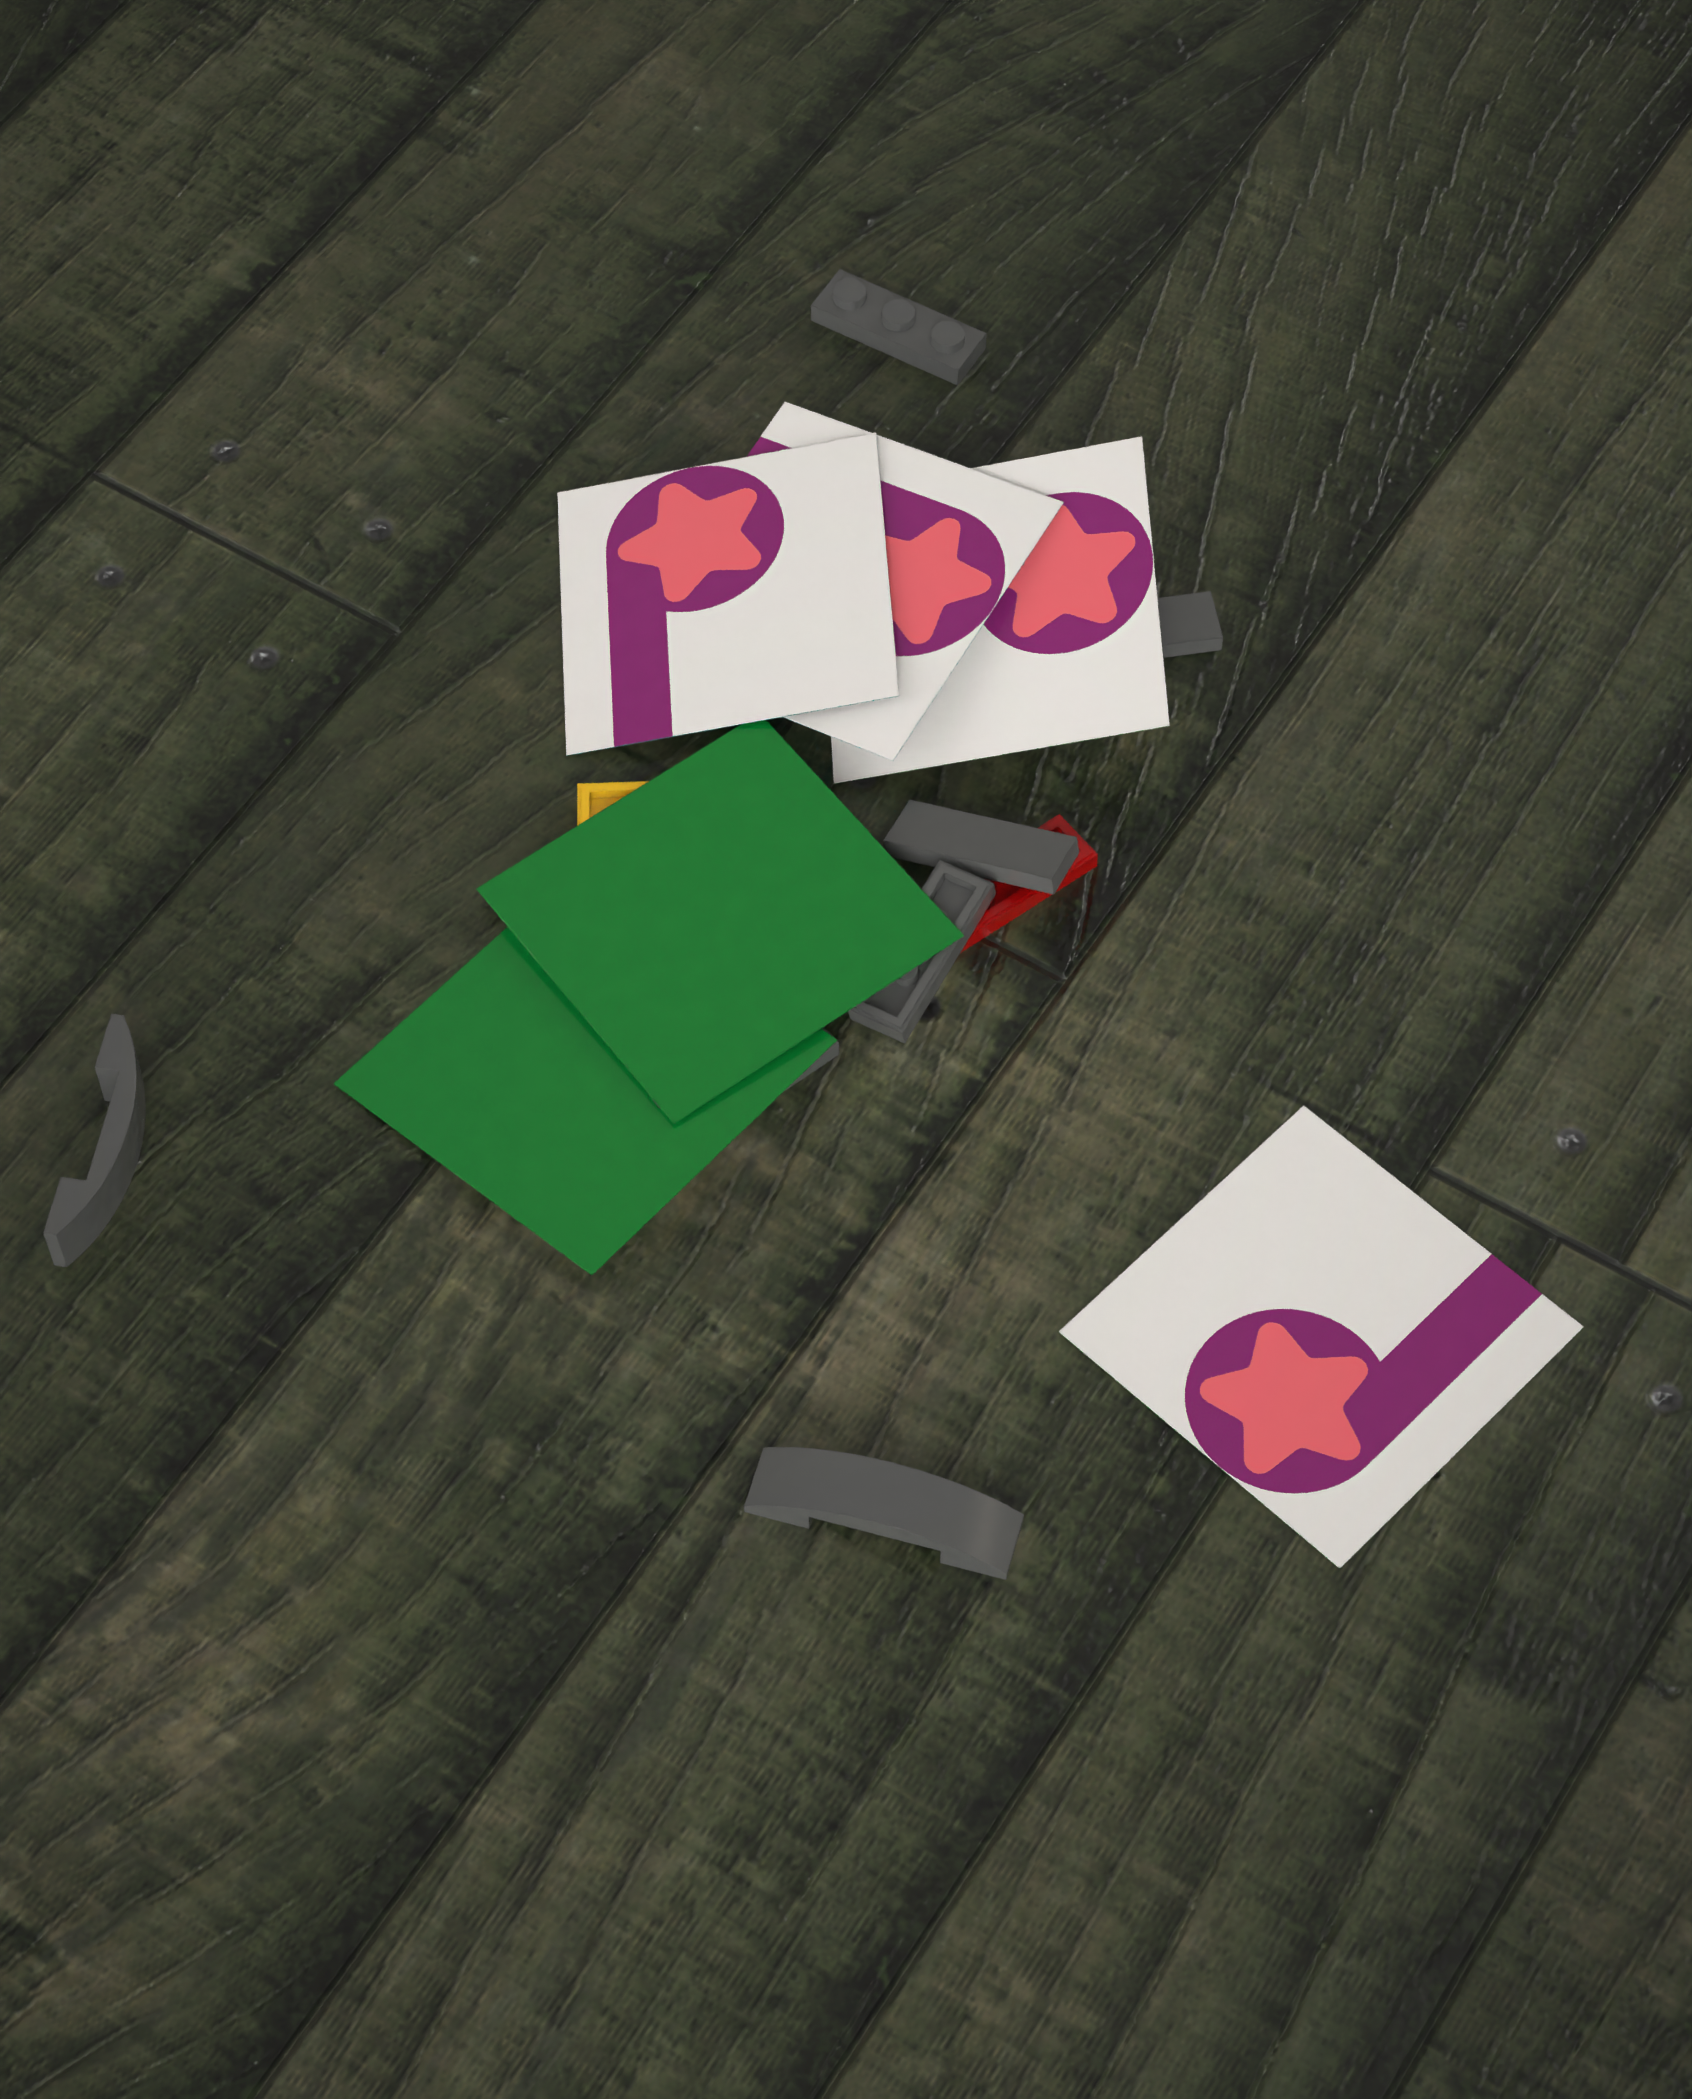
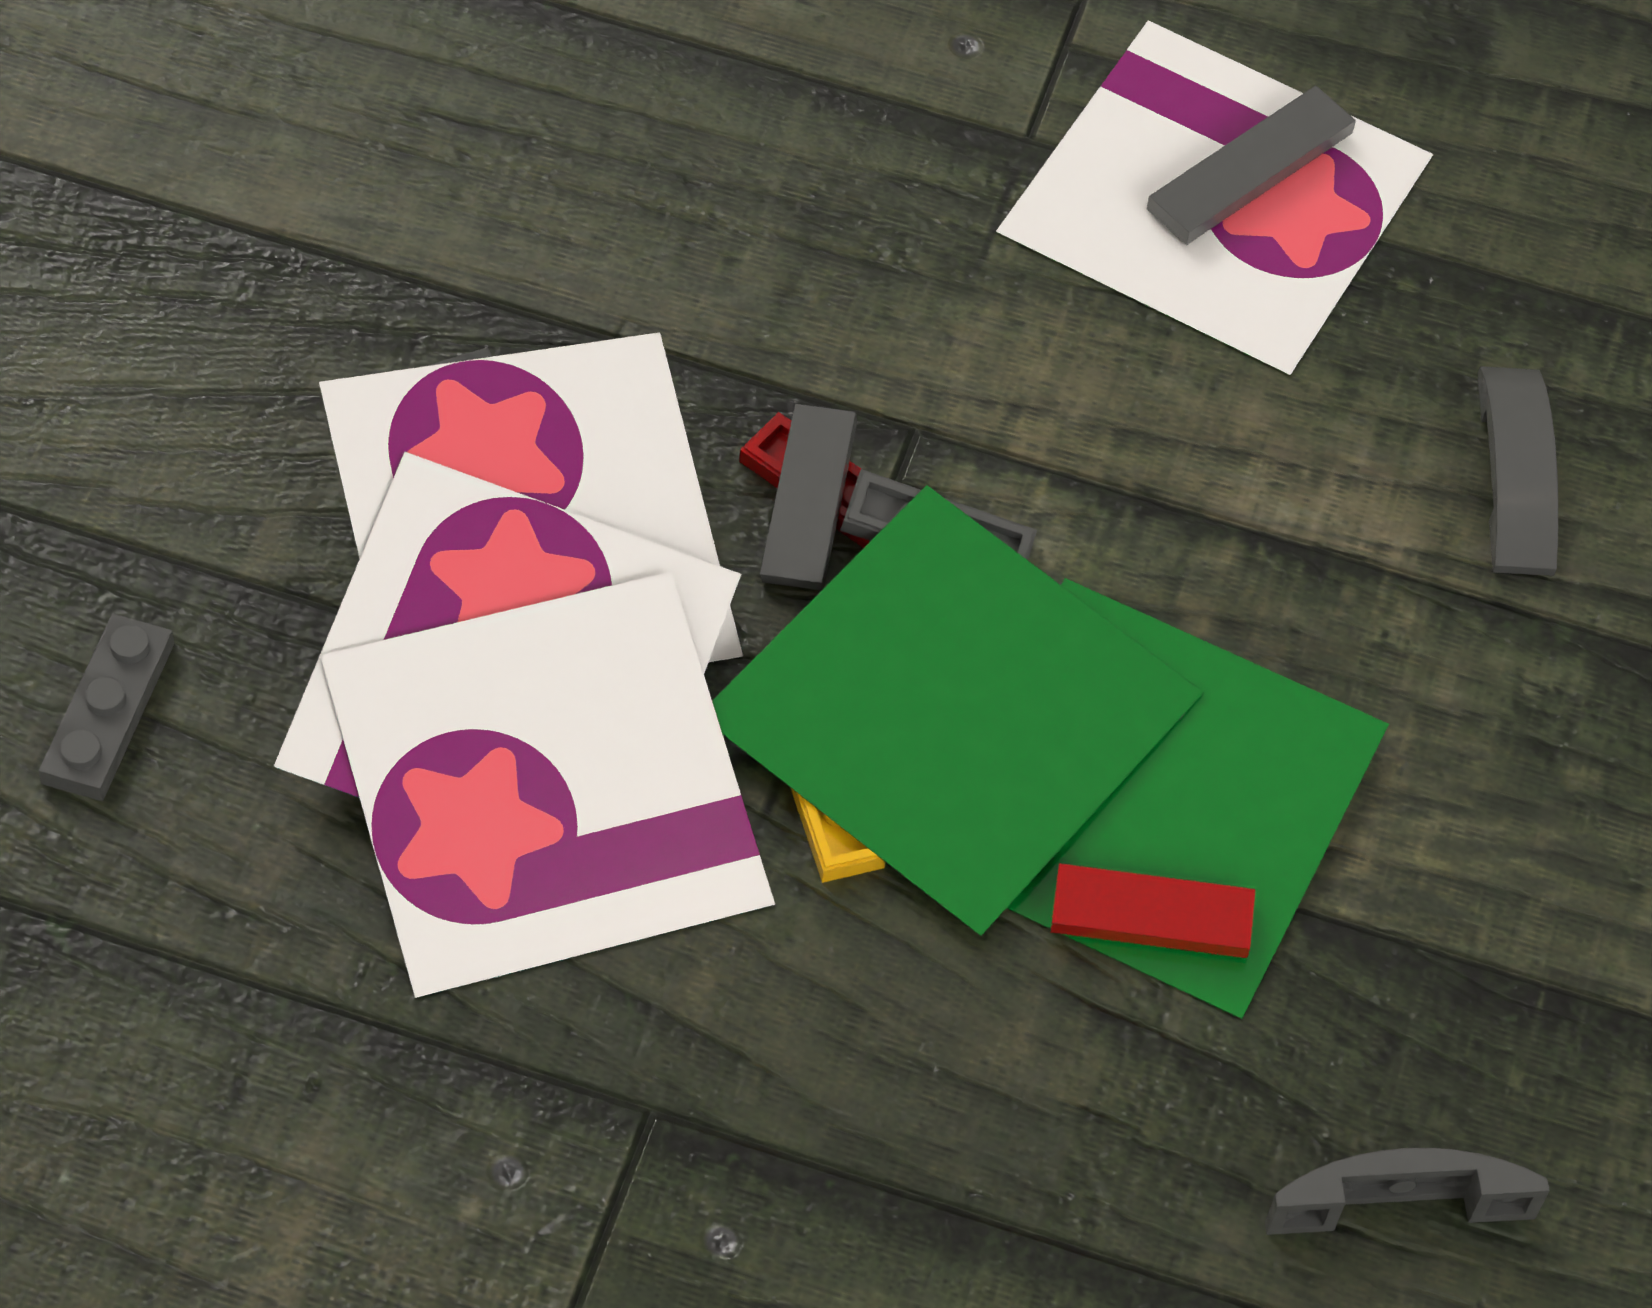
camera: 110 degrees left, 0 degrees up
none -> red tile [1050,863,1256,958]
none -> dark grey tile [1146,85,1356,245]

